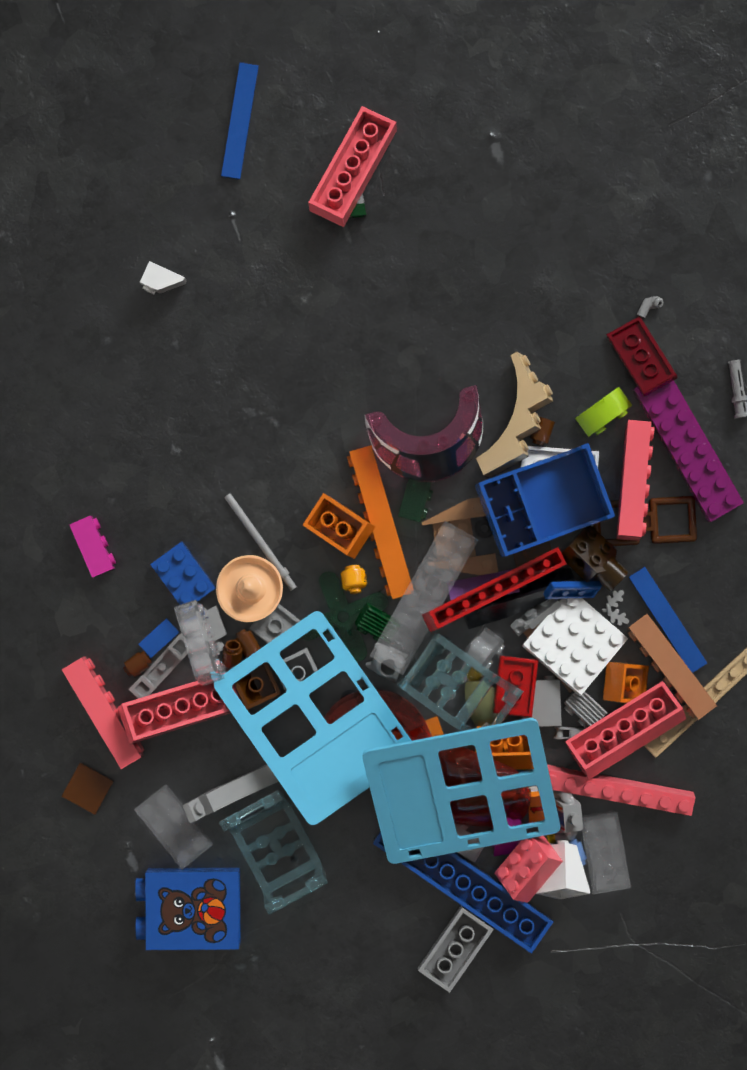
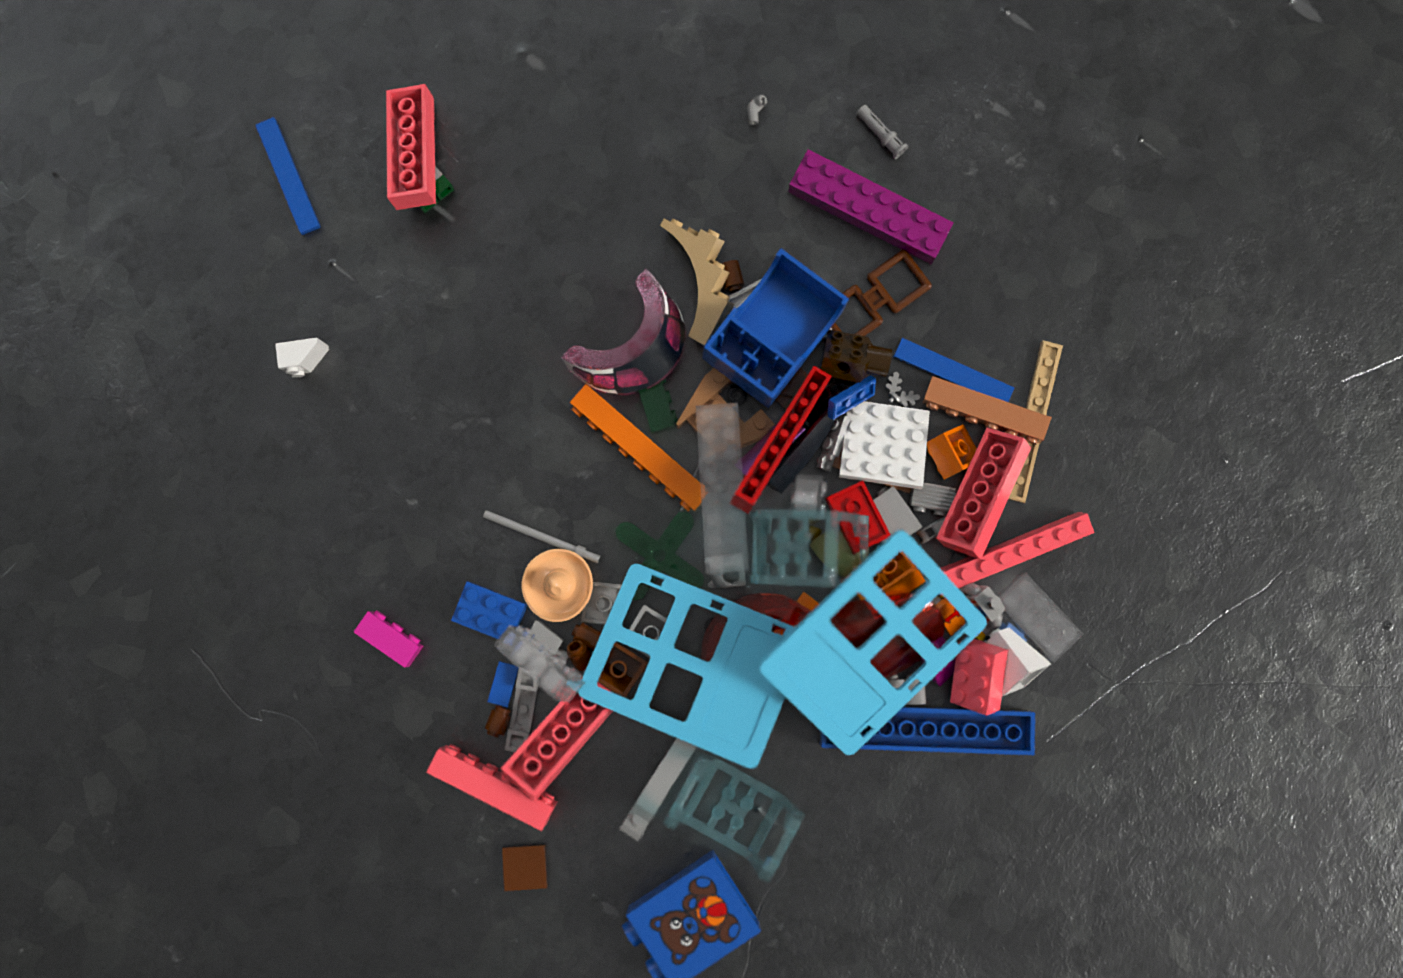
camera: 35 degrees left, 5 degrees down
clear brick [134,784,213,870] -> none
orange brick [303,493,375,559] -> none
light orange head [341,565,367,594] -> none
dark green brick [355,603,401,644] -> none
light grey brick [418,905,494,993] -> none
lime brick [575,387,632,437] -> none
dark red tile [606,316,678,397] -> none
coral brick [616,420,654,541] -> none

